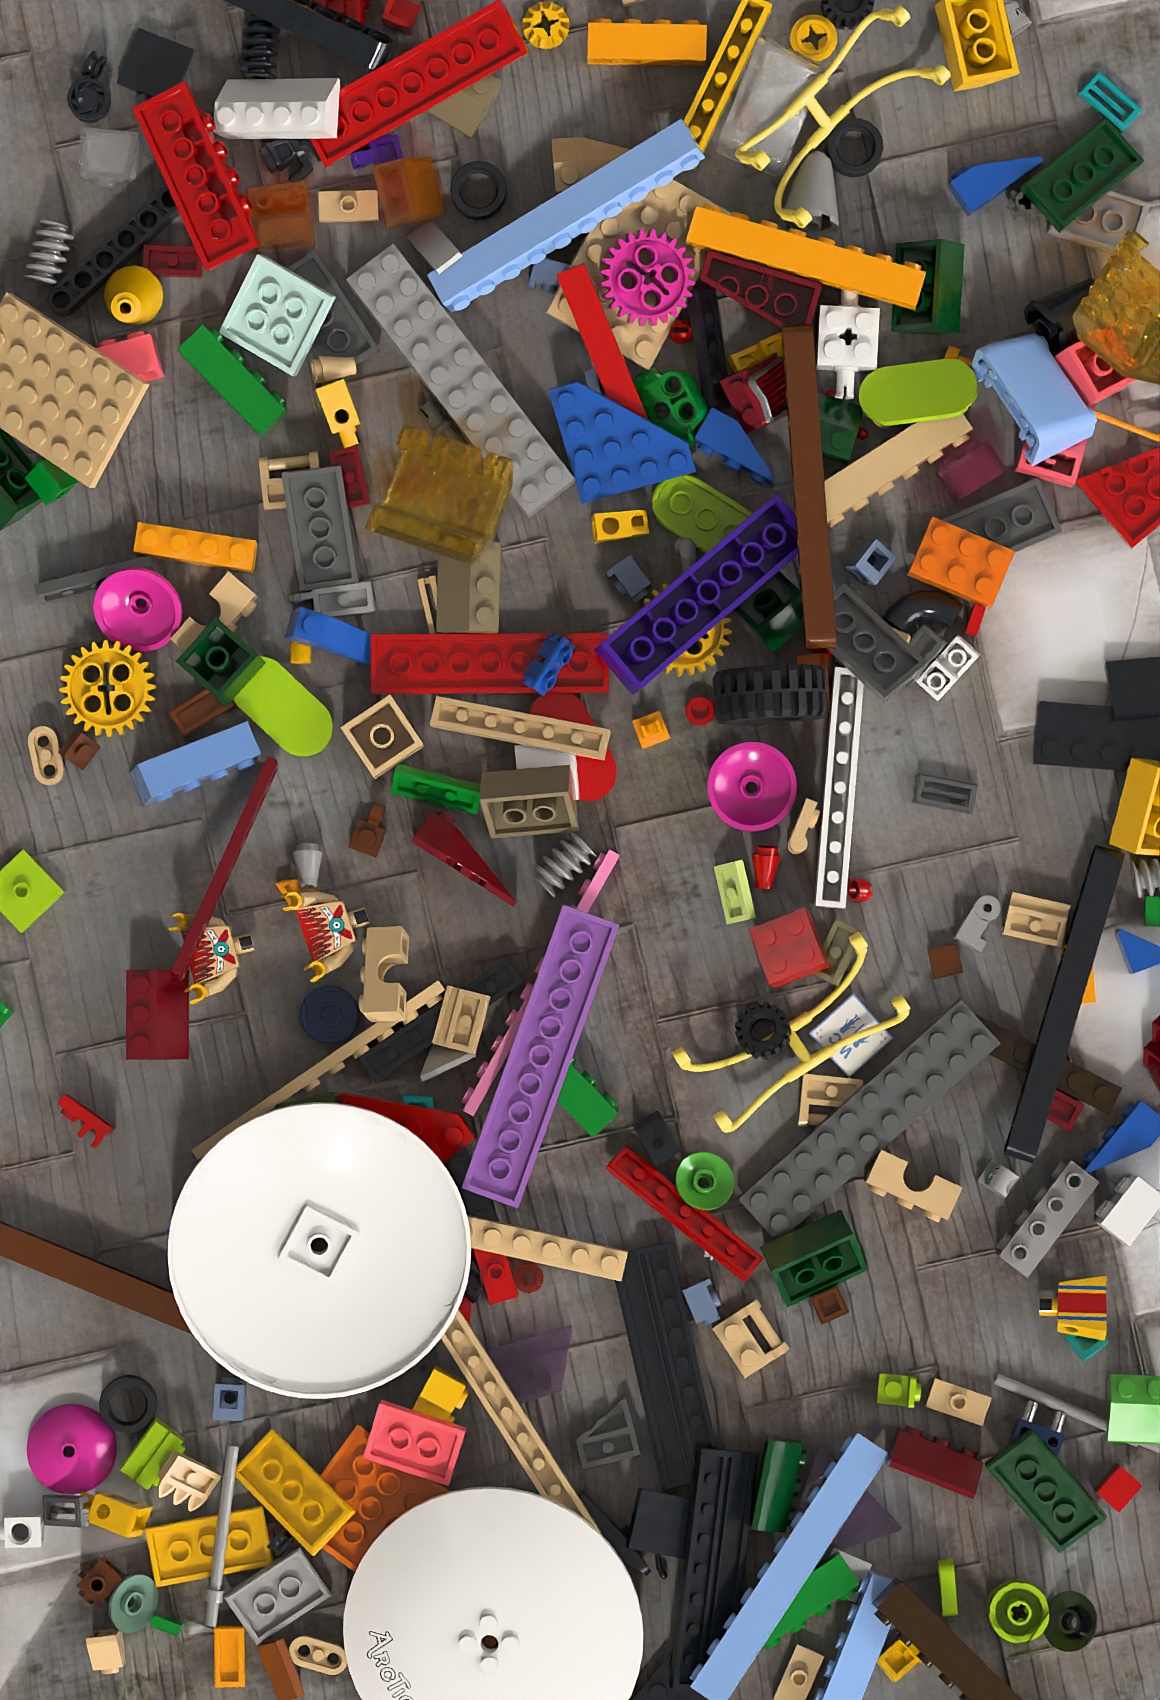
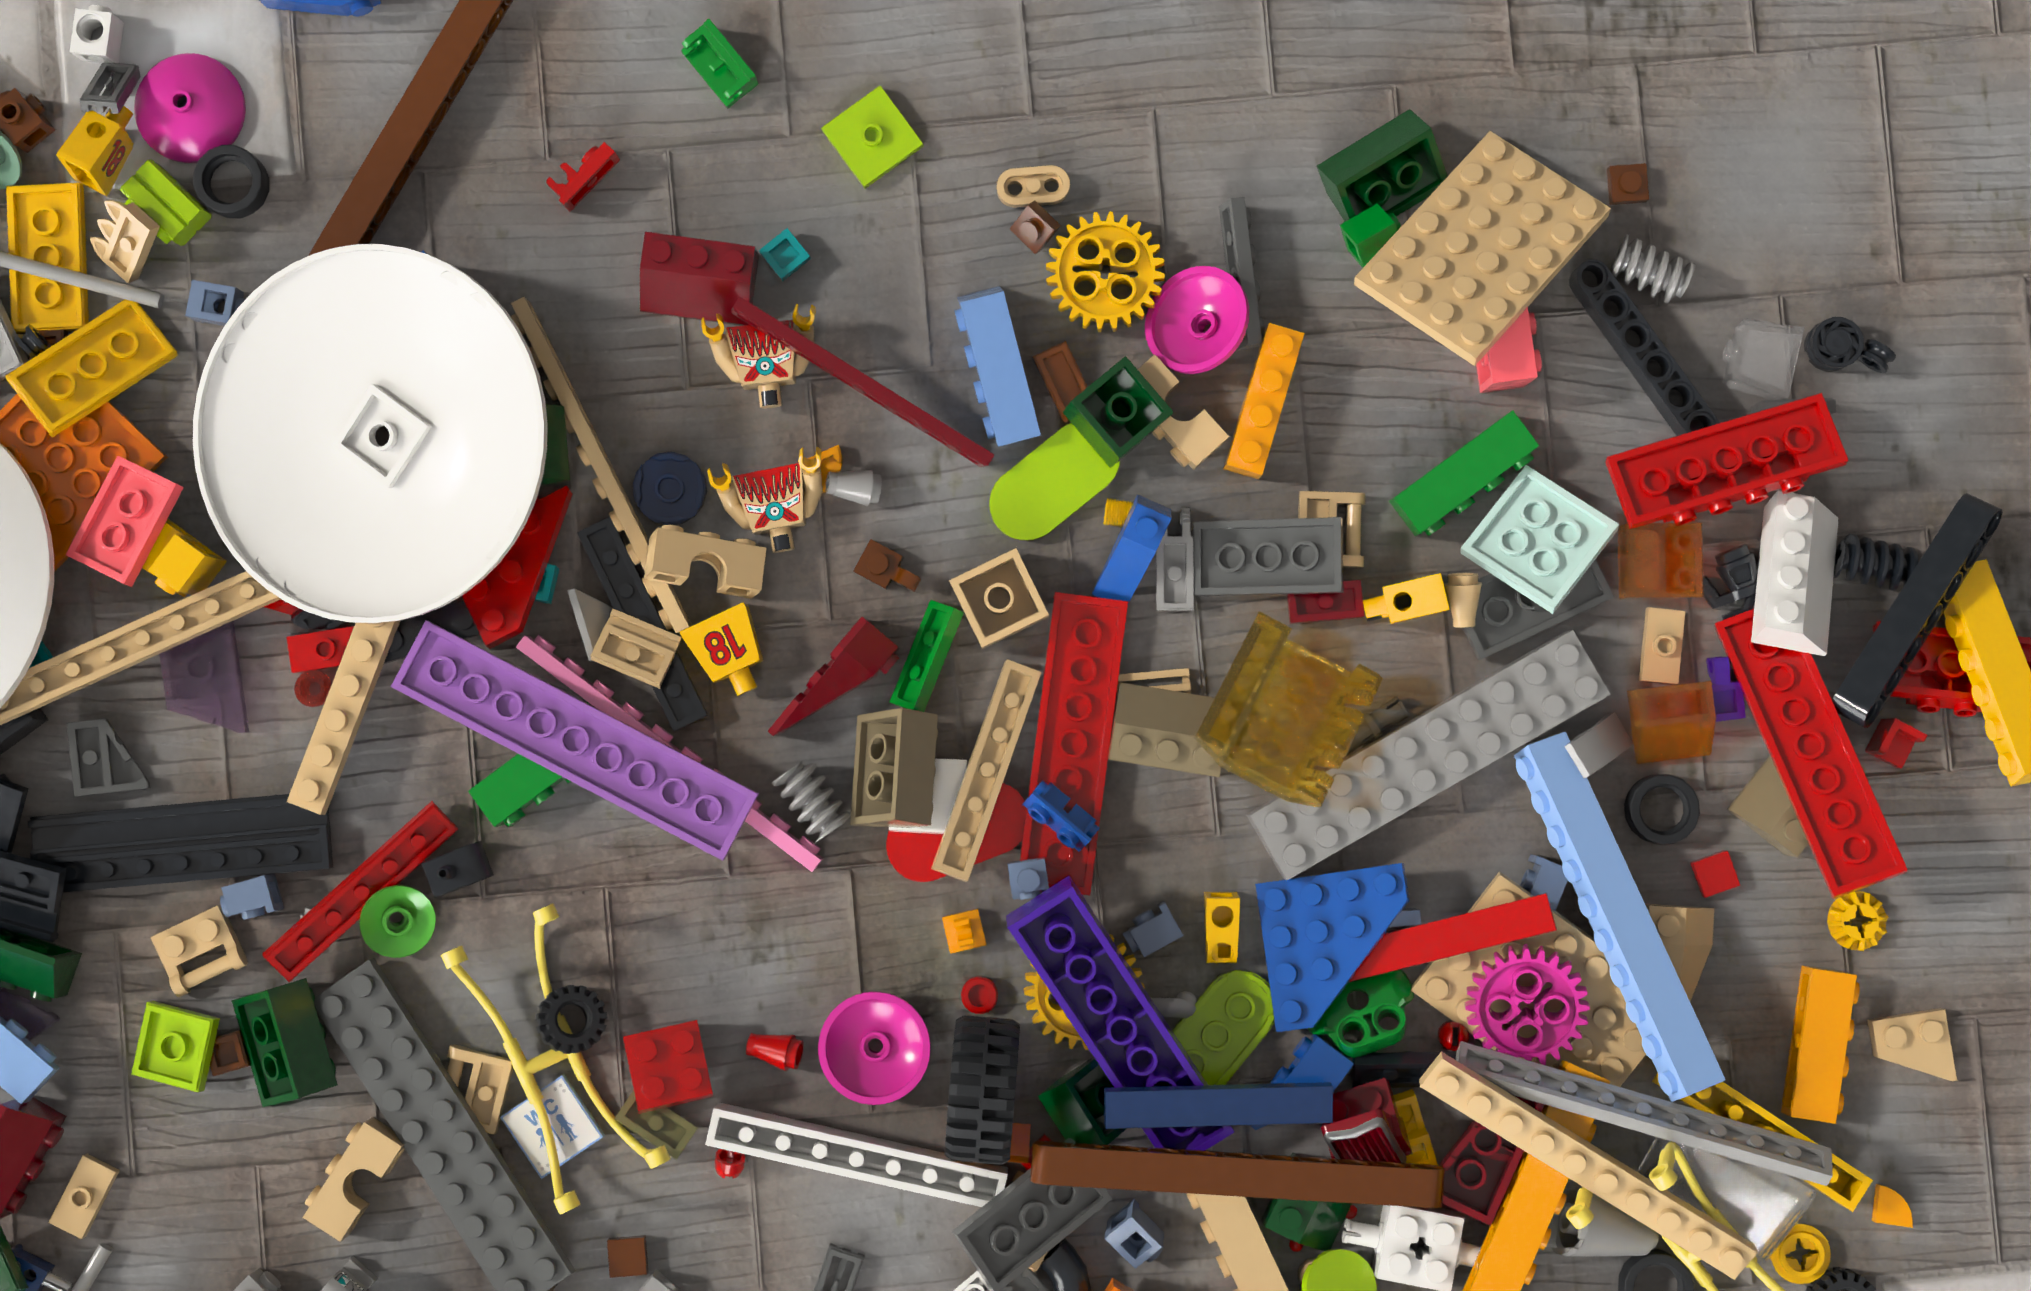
camera: 100 degrees right, 0 degrees up
yellow cone [104,265,164,325] -> none
black tile [117,28,194,98] -> none
dark red plate [142,244,203,278] -> none
yellowish green plate [714,860,756,925] -> none
tan plate [787,798,820,855] -> none
lime bracket [876,1372,921,1408] -> none
none -> lime plate [131,1001,220,1092]
none -> yellow torso [680,602,763,696]
none -> teal plate [759,228,811,281]
none -> sand blue brick [1007,857,1049,900]
none -> dark blue tile [1104,1082,1333,1129]
none -> tan plate [1419,1051,1758,1280]
none -> light grey plate [1456,1041,1833,1186]
none -> red tile [1690,850,1740,898]

